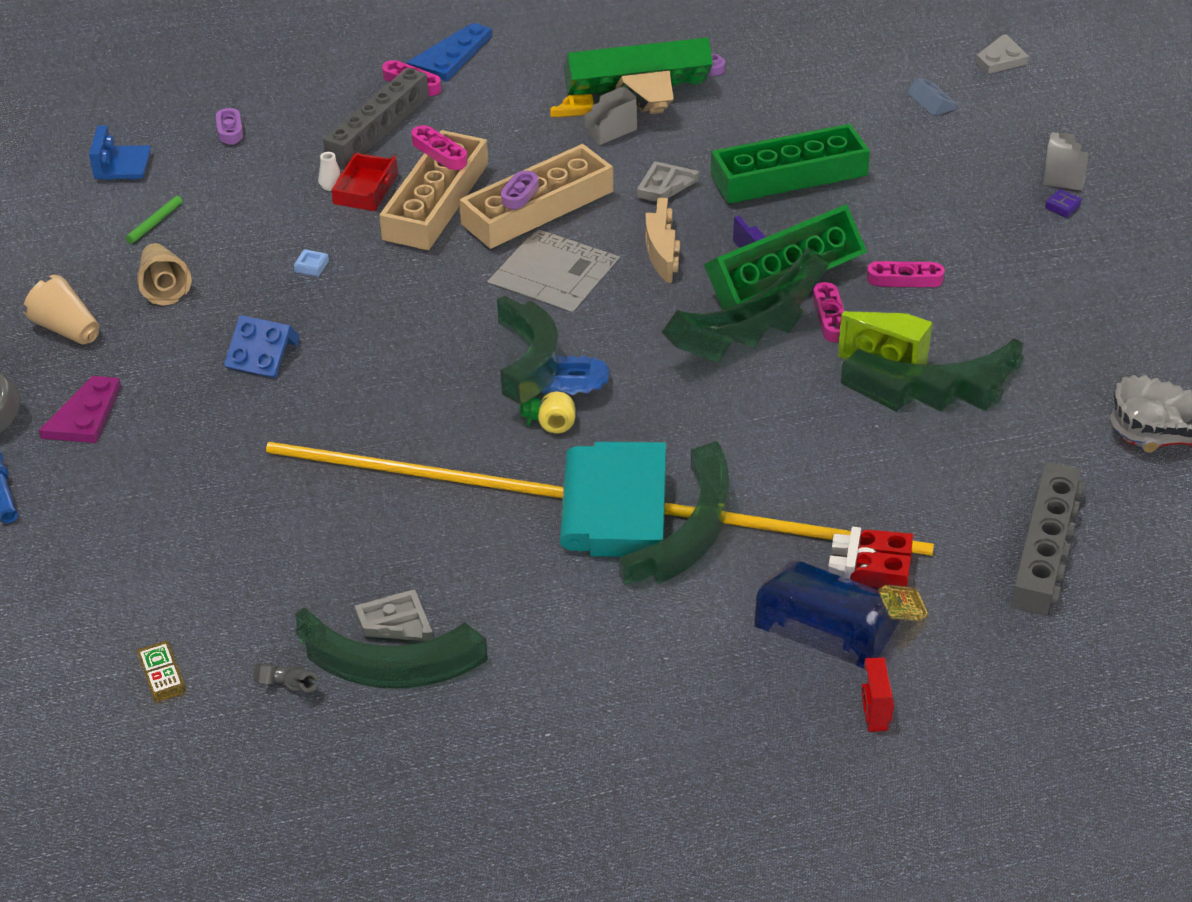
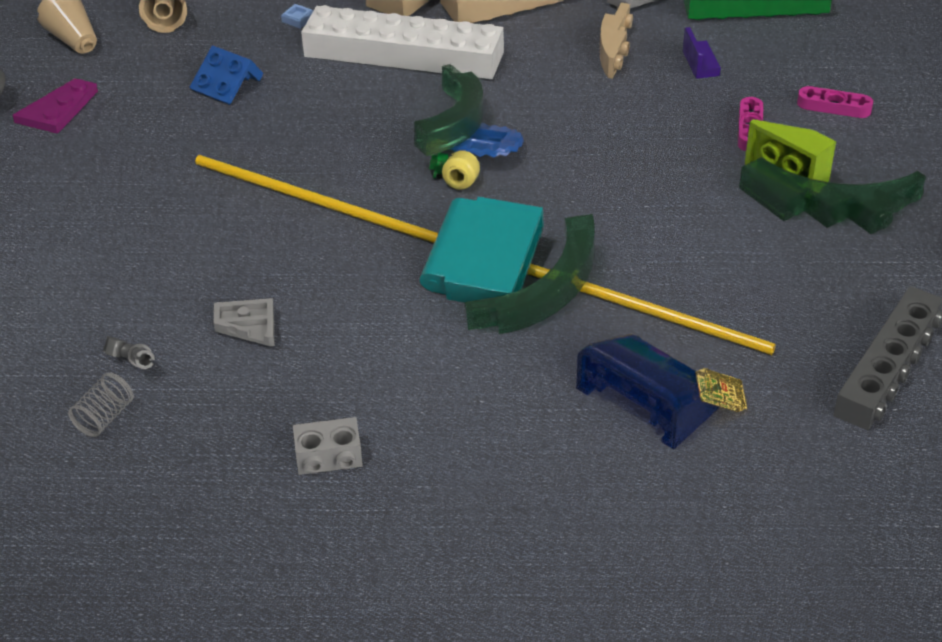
camera: 15 degrees right, 0 degrees up
tile [136,640,186,703] -> none
clear green arch [295,607,488,688] -> none
light grey sticker [487,229,620,312] -> none
clear green arch [662,247,830,362] -> none
green brick [703,204,867,313] -> none
red hips [828,527,914,598] -> none
red brick [861,658,894,732] -> none
none -> light grey piece [68,373,134,437]
none -> light grey brick [293,417,363,475]
none -> white brick [301,5,504,79]

